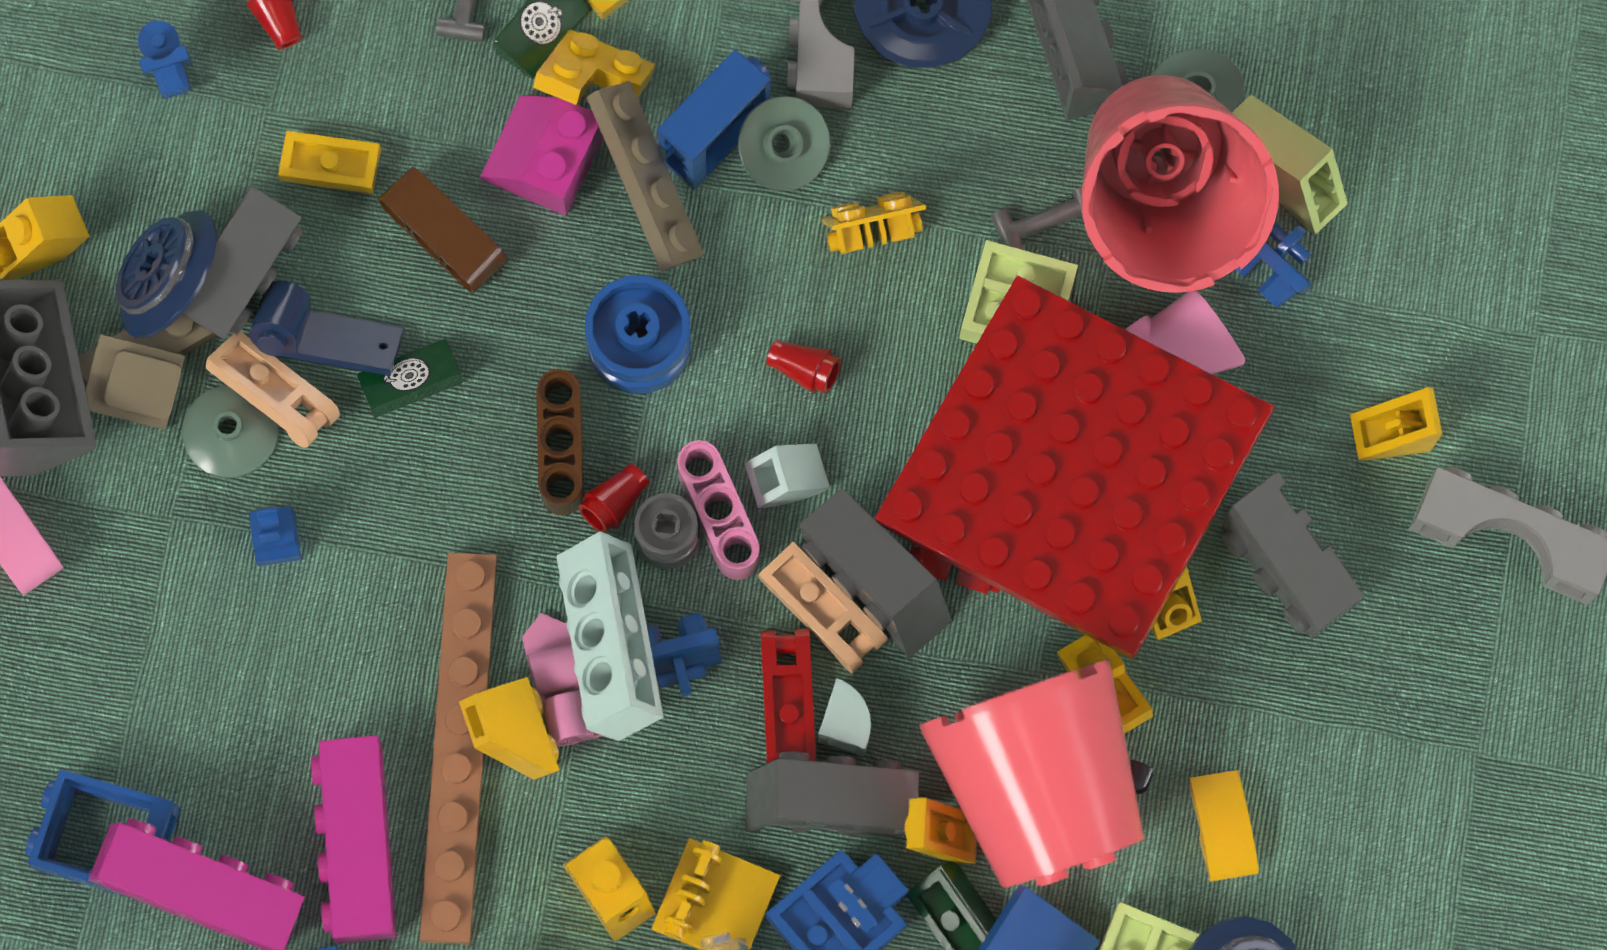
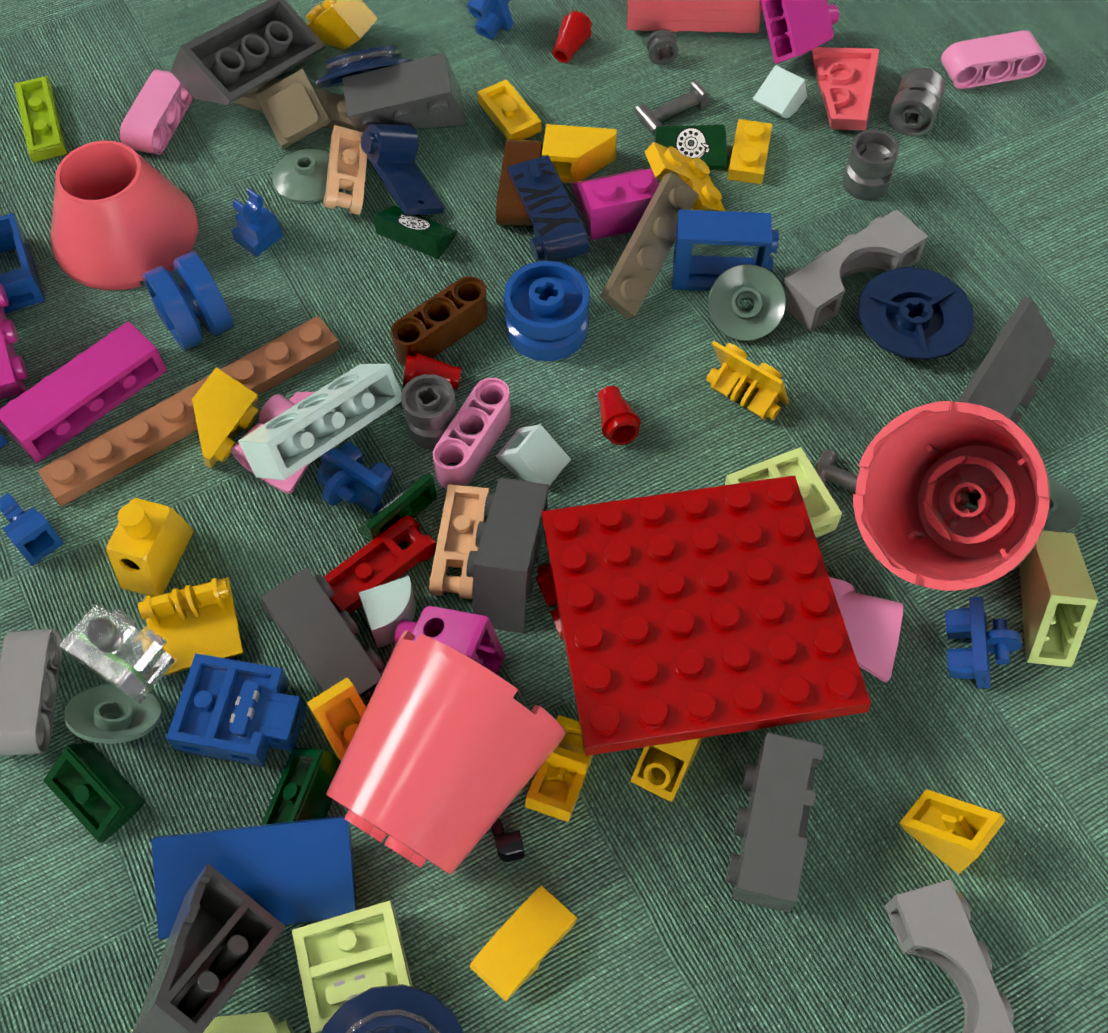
camera: 55 degrees right, 15 degrees down
none -> coral cone [50,141,198,290]
none -> blue wheel [142,251,234,351]
none -> dark green slope [357,473,437,542]
none -> dark pink torso [394,606,506,675]
none -> dark blue door [507,155,589,262]
none -> yellow slope [542,124,617,183]

